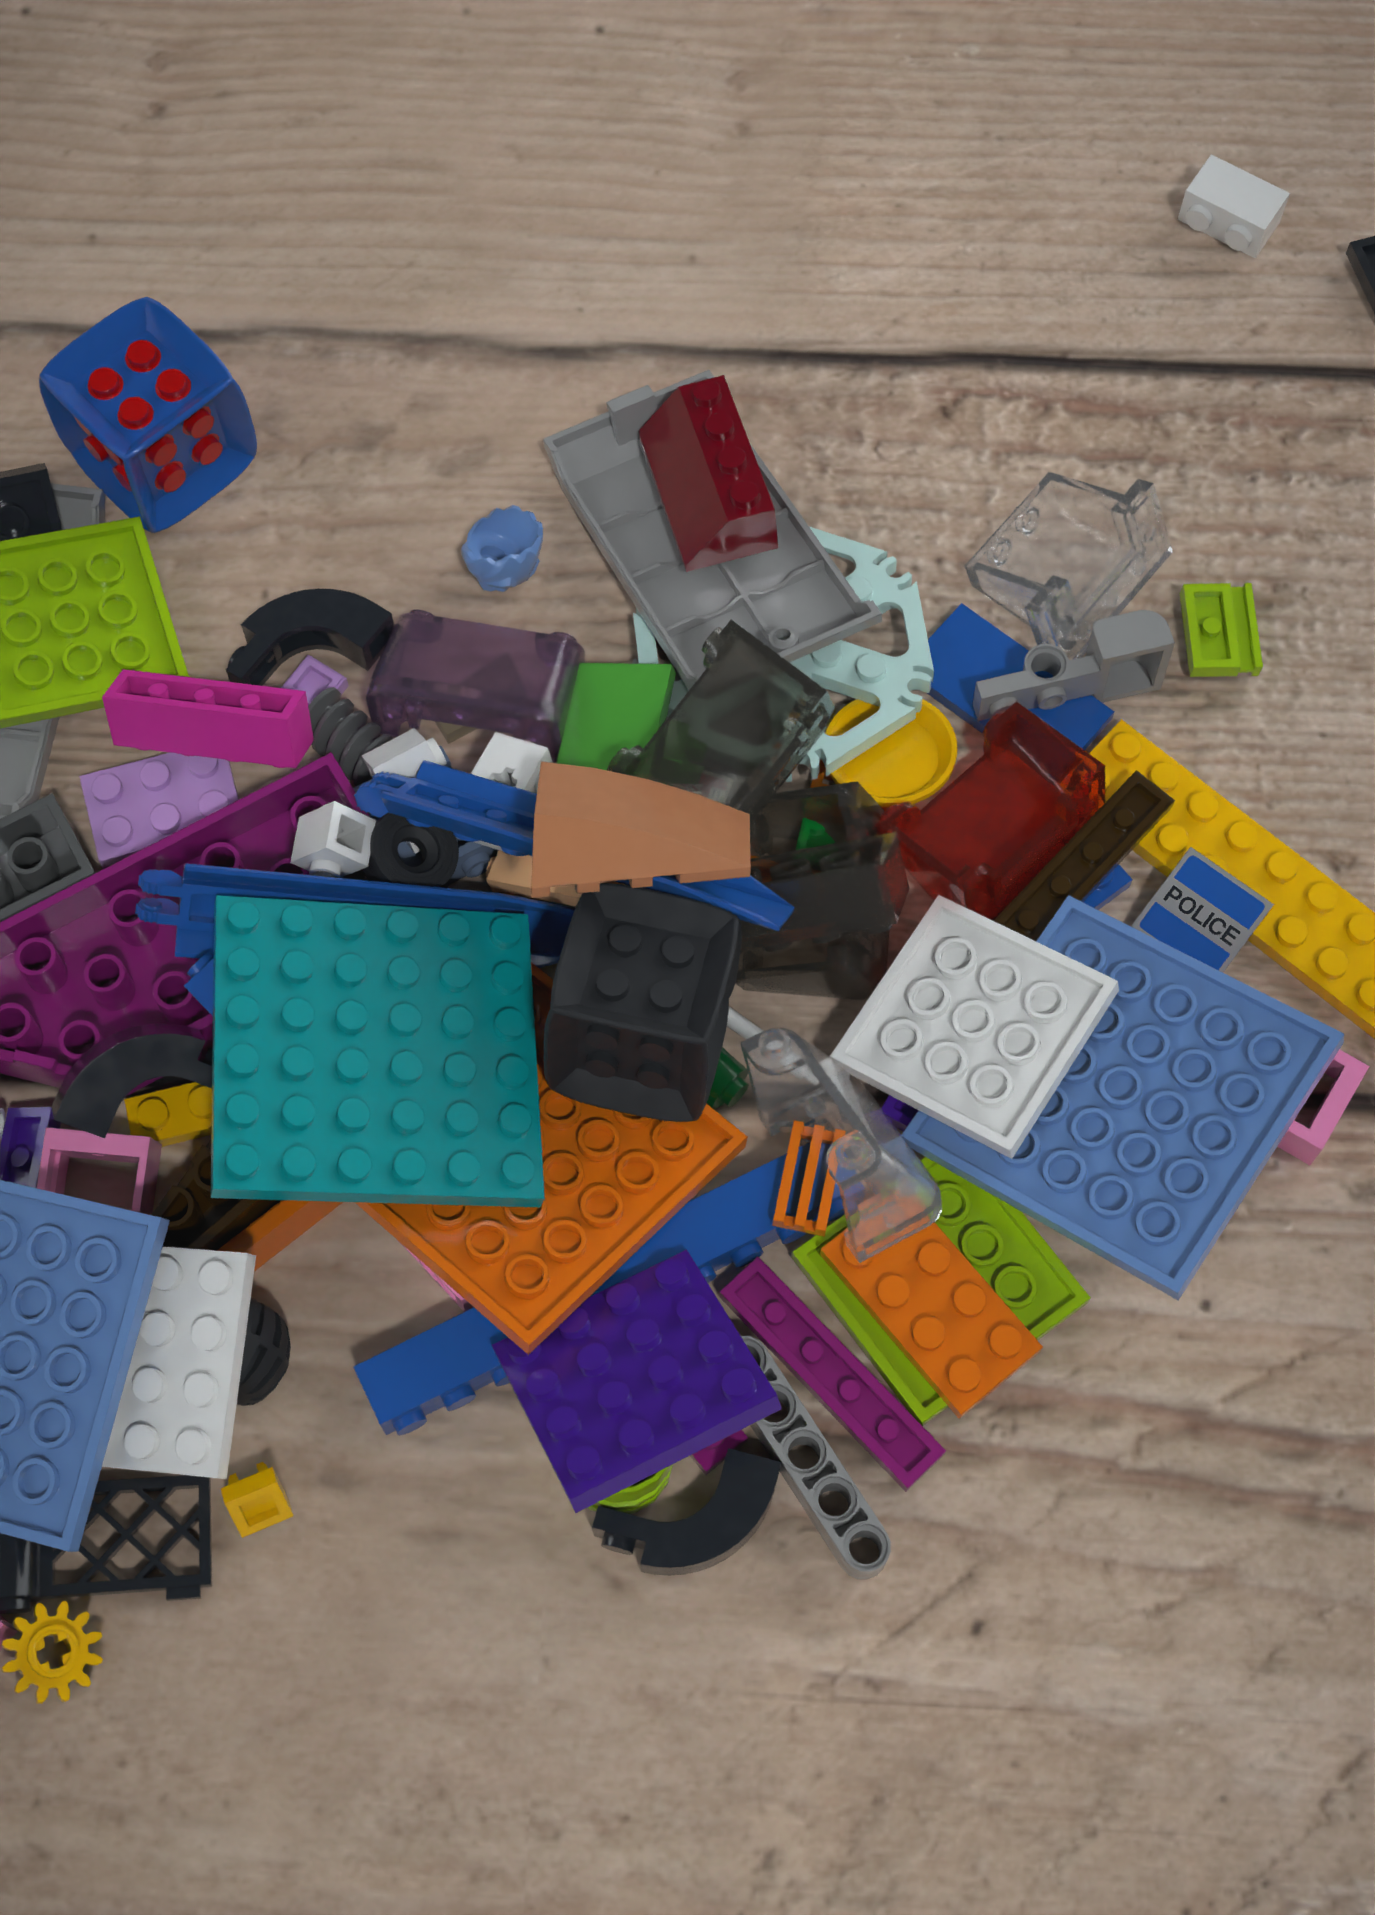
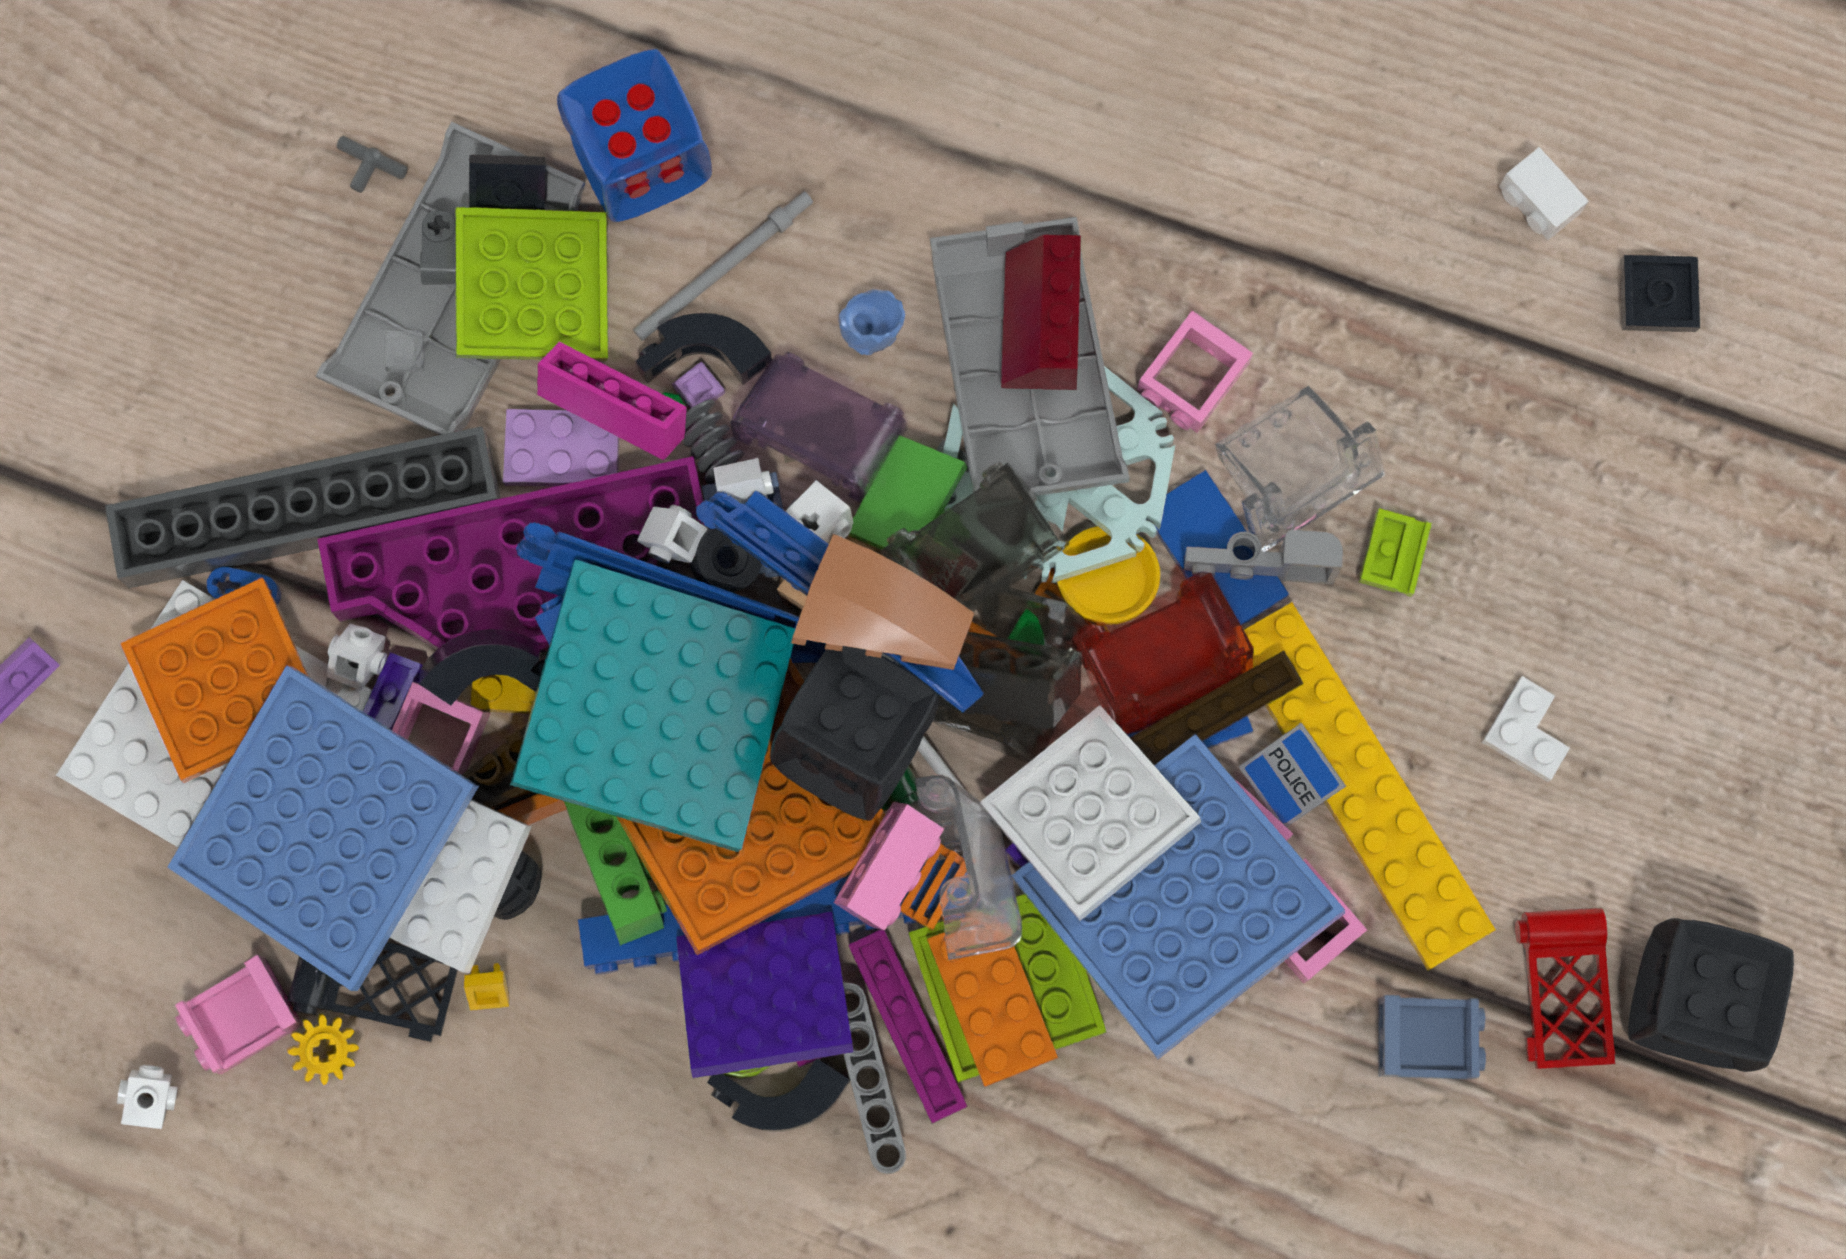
camera: 15 degrees right, 10 degrees up
none -> bright green brick [564,801,667,945]
none -> light grey bar [633,191,813,341]
none -> bright pink brick [834,802,944,931]
none -> bright pink window [1137,311,1253,433]

